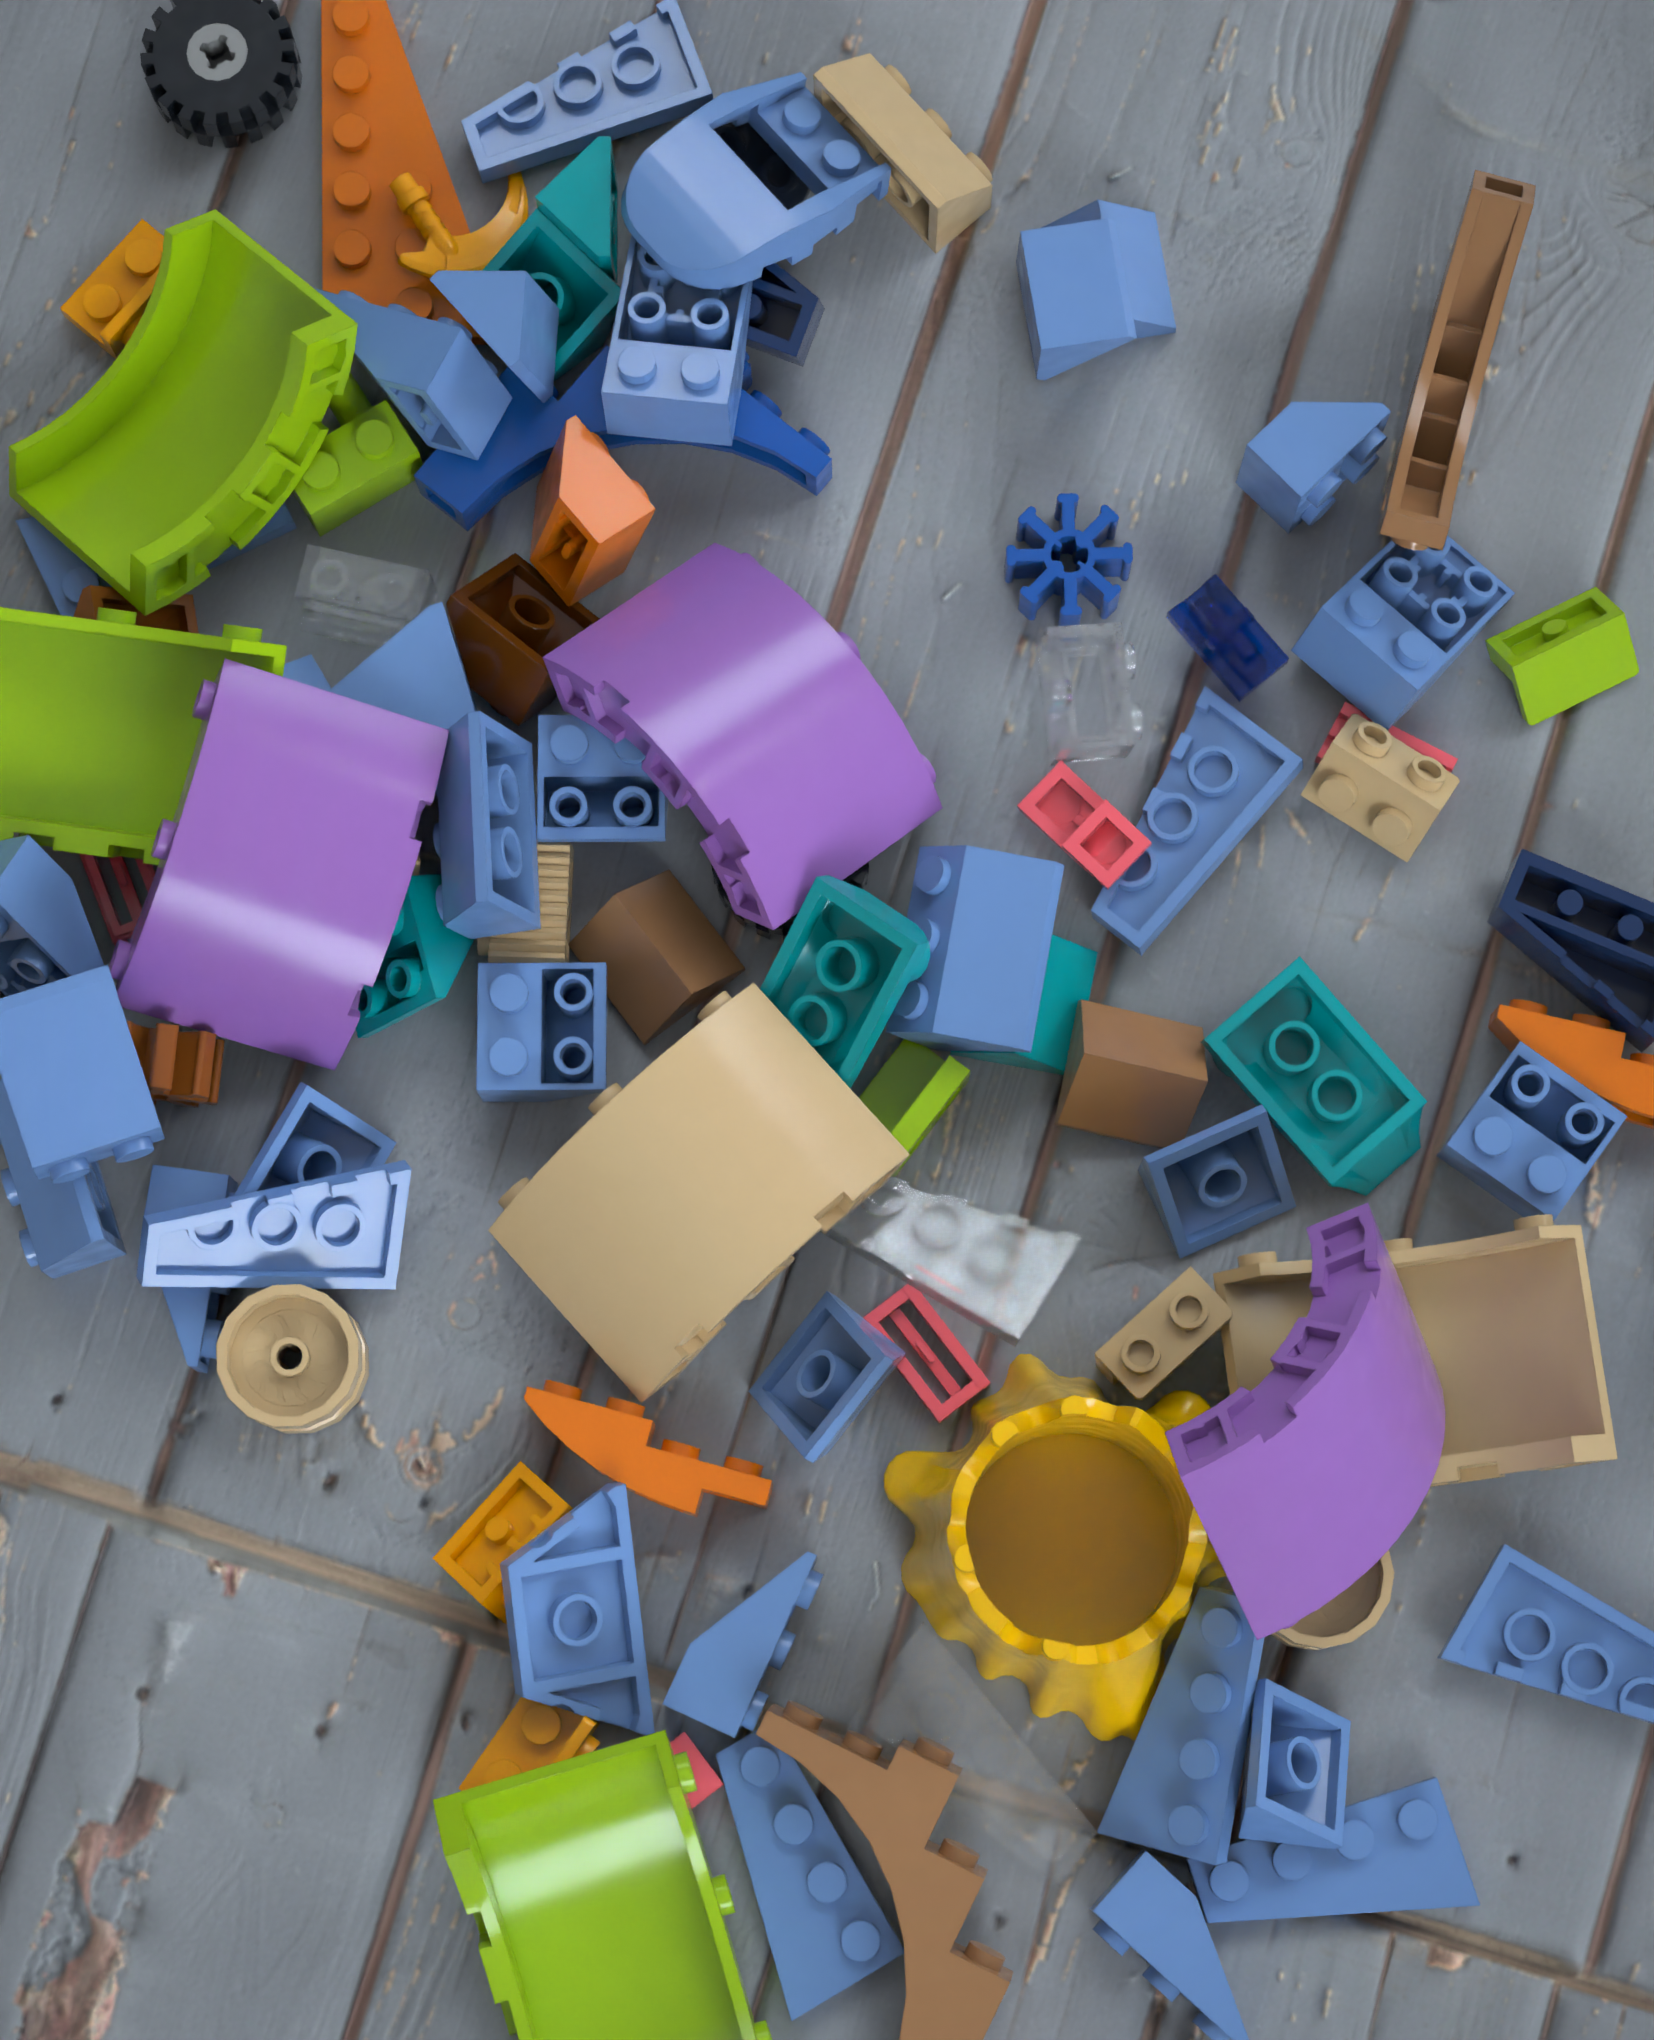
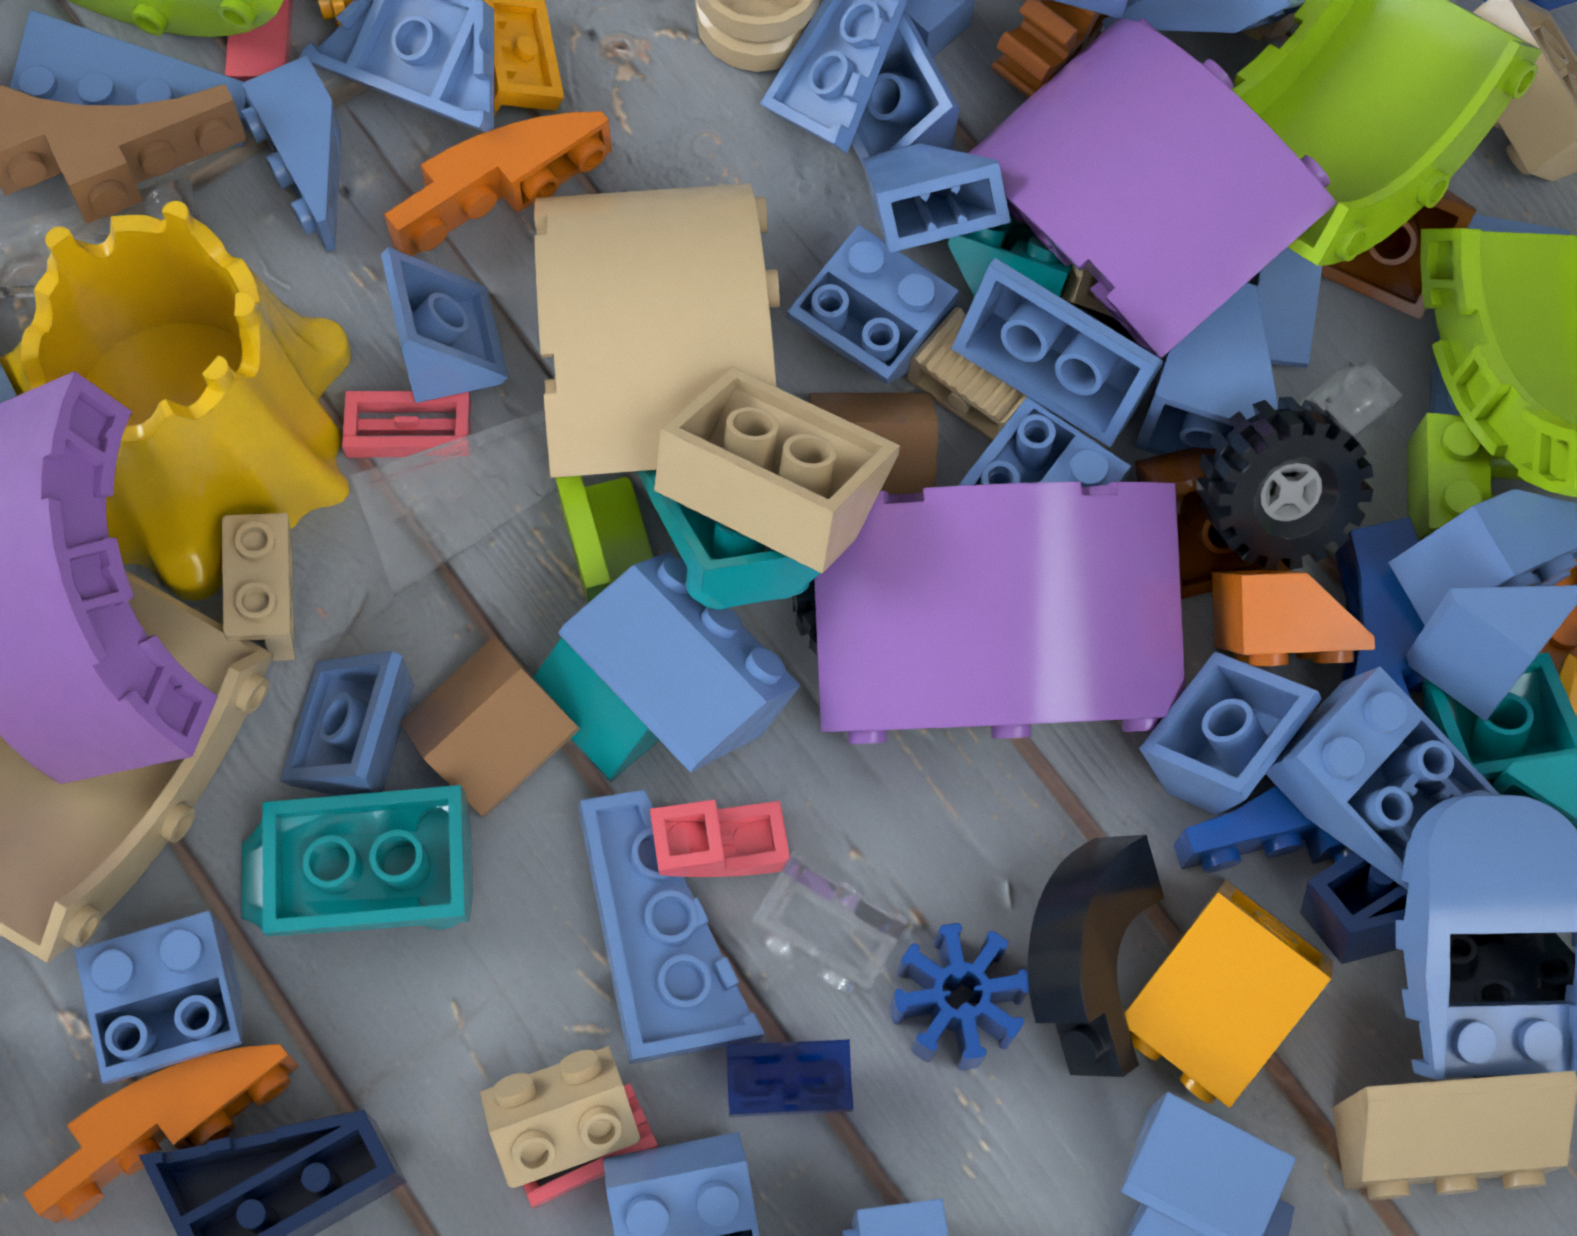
camera: 120 degrees right, 10 degrees down
none -> tan slope [654,367,900,574]
none -> medium blue slope [862,143,1011,253]
none -> black arch [1028,834,1164,1077]
none -> light orange slope [1124,879,1333,1109]
none -> medium blue slope [1139,651,1322,815]
none -> black wheel [1196,397,1374,571]

